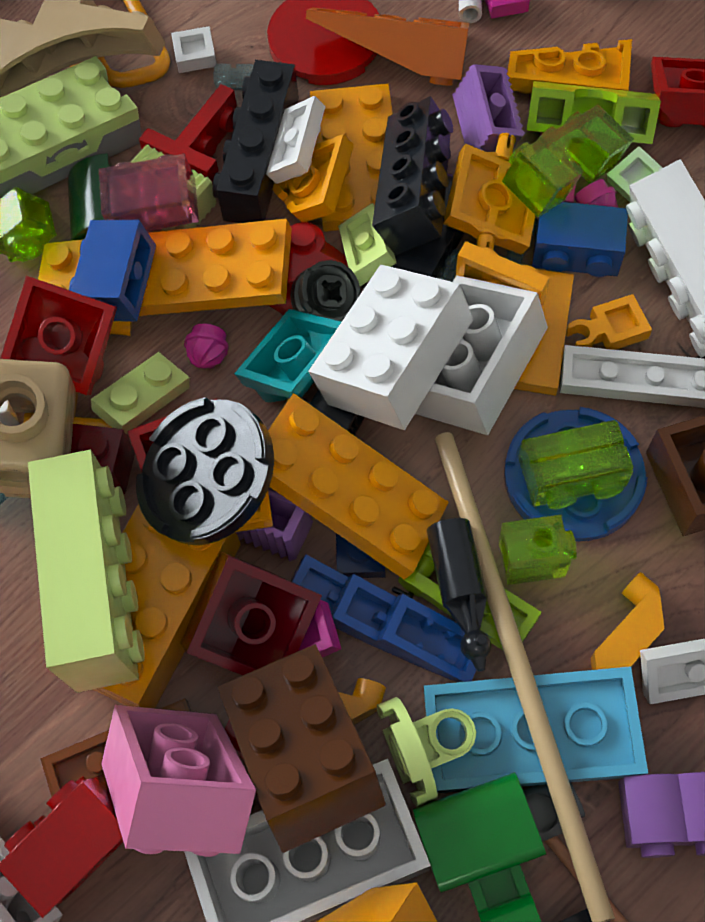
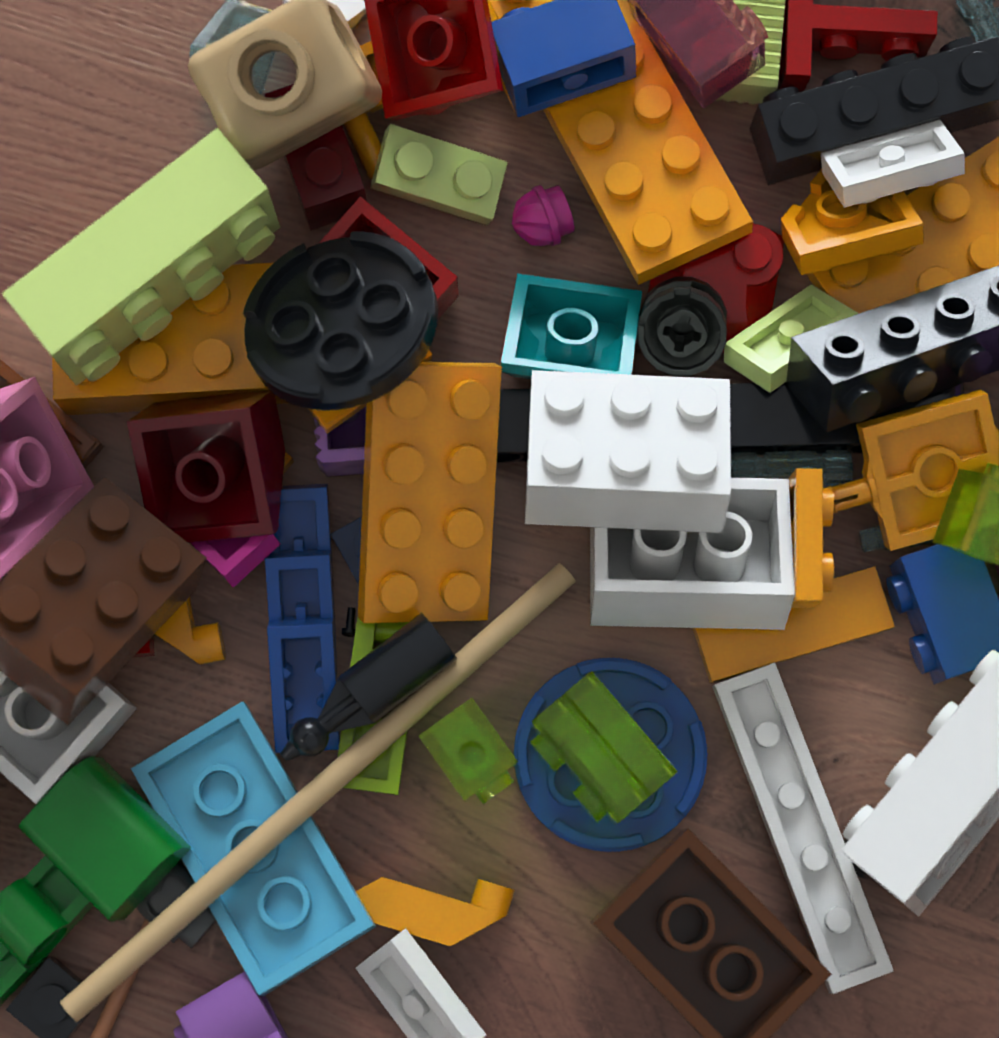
camera: 55 degrees right, 15 degrees up
yellowish green tile [377,697,476,807] -> none
light orange plate [566,294,652,350] -> none

